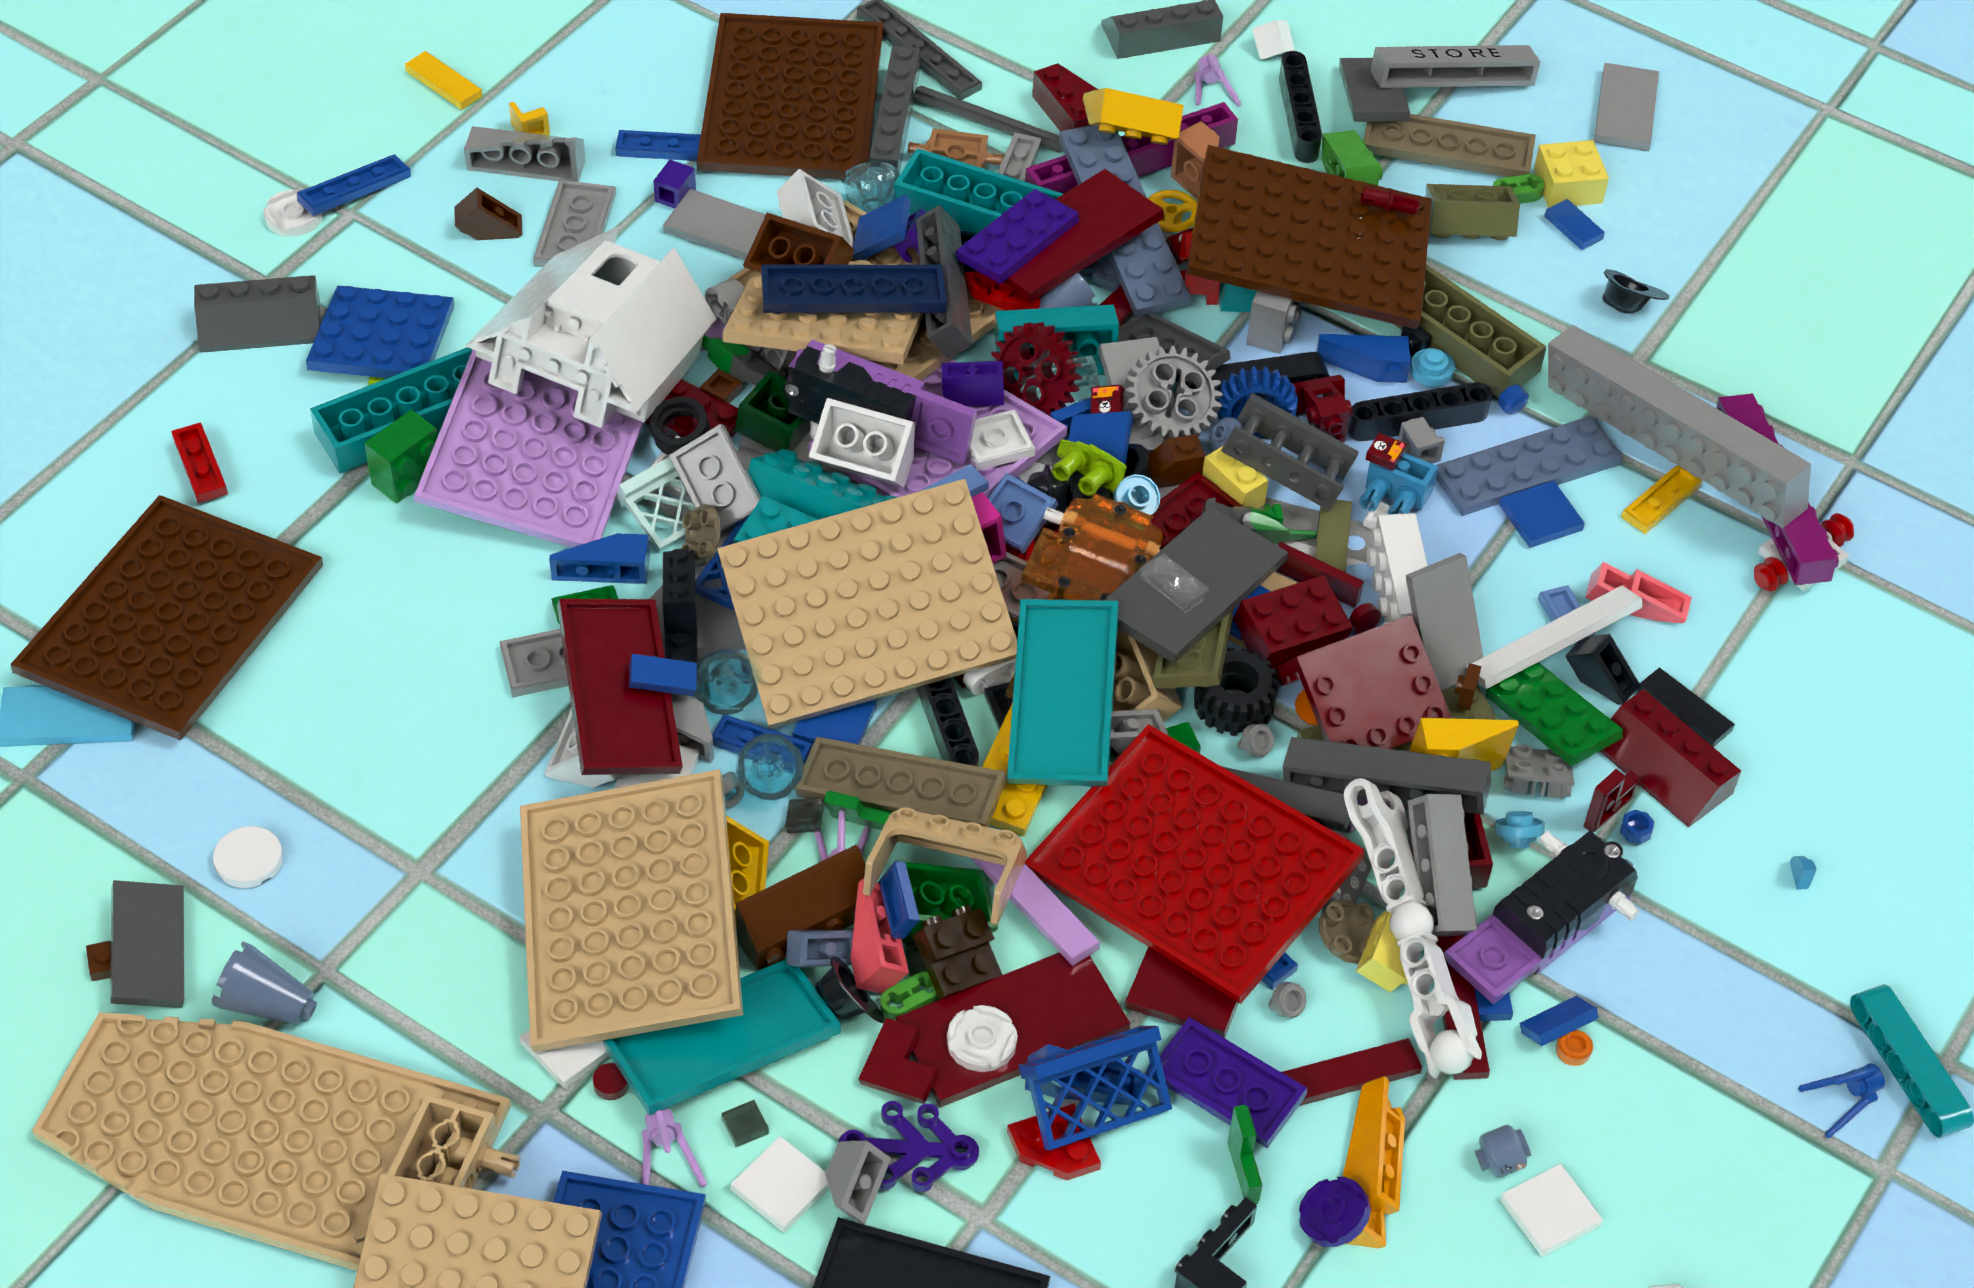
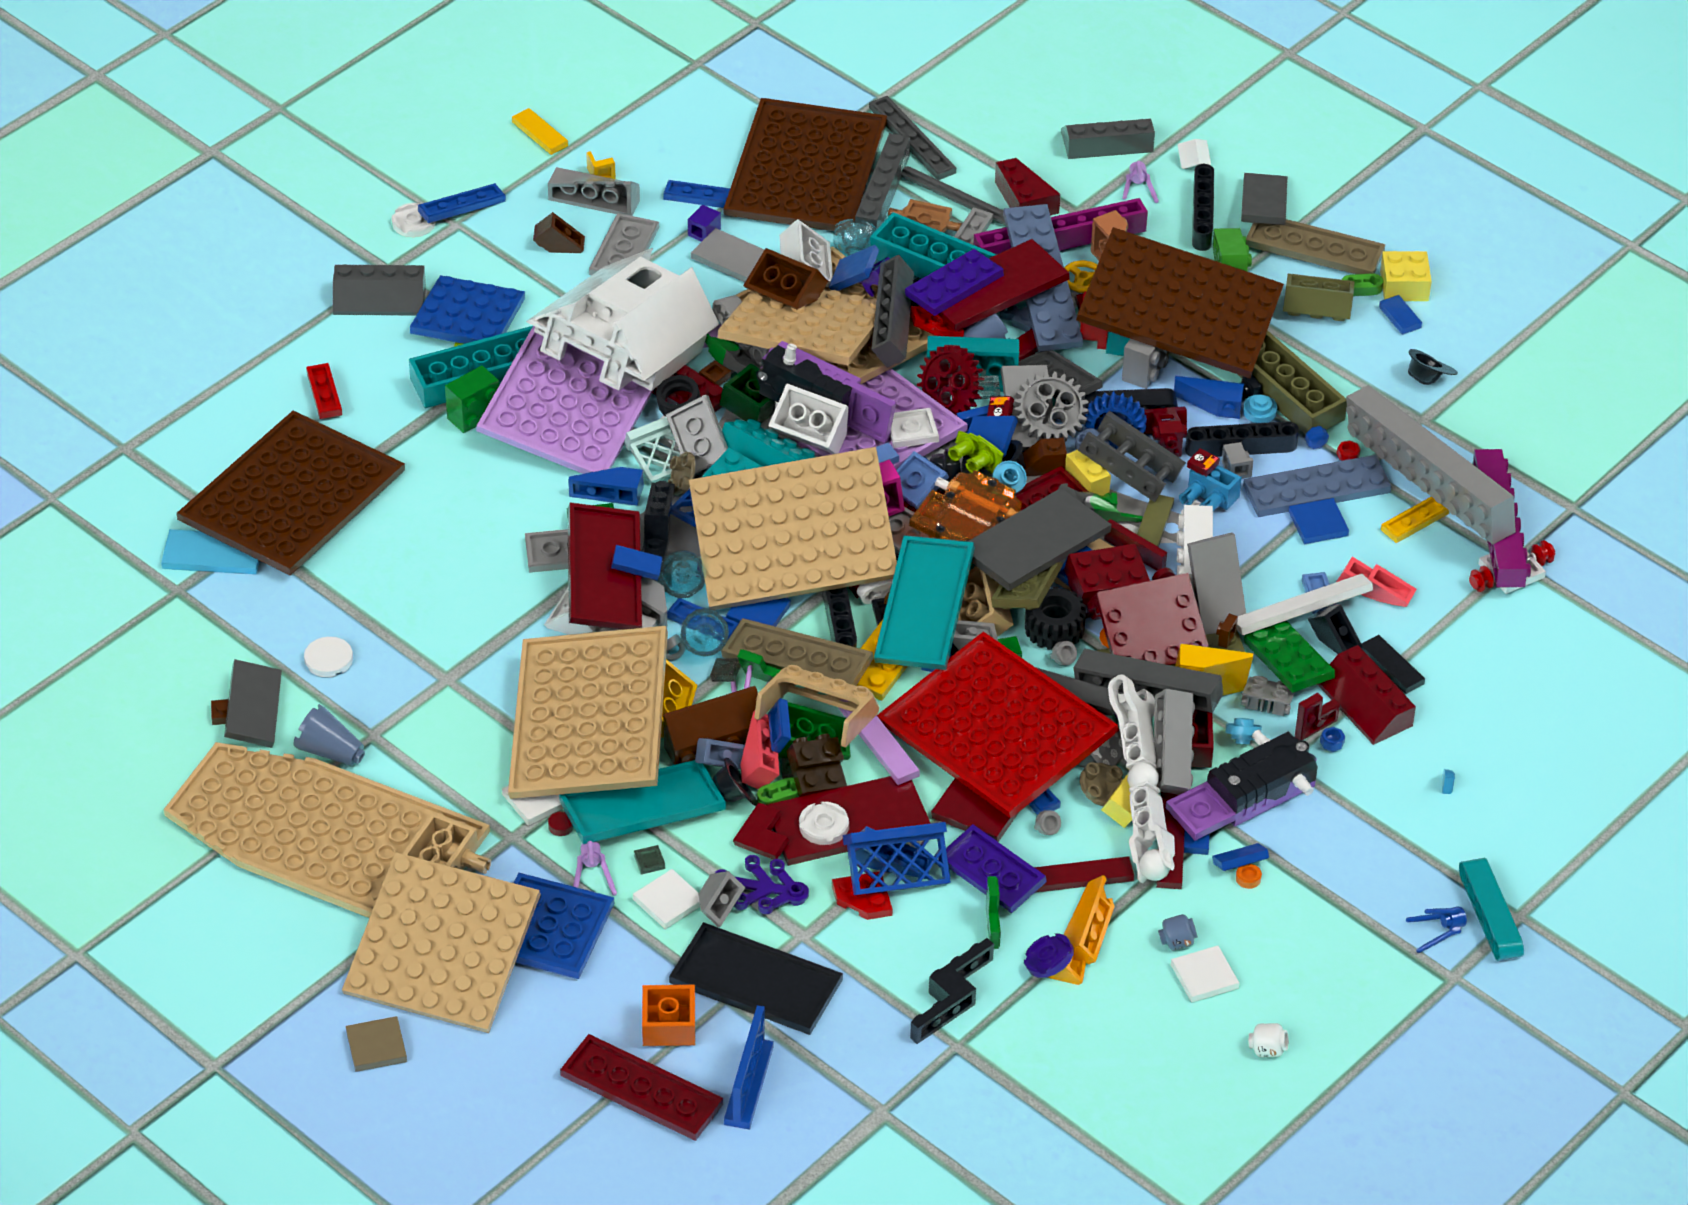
camera: 10 degrees right, 5 degrees down
dark blue plate [761,265,947,314] -> none
dark purple hinge [942,361,1004,407] -> none
yellow slope [1083,88,1184,145] -> none
clear plate [1140,553,1210,613] -> none
dark red axle [1360,186,1420,215] -> none
light grey brick [1370,45,1540,88] -> none
light grey tile [1594,63,1659,151] -> none
none -> red tile [1337,440,1361,461]

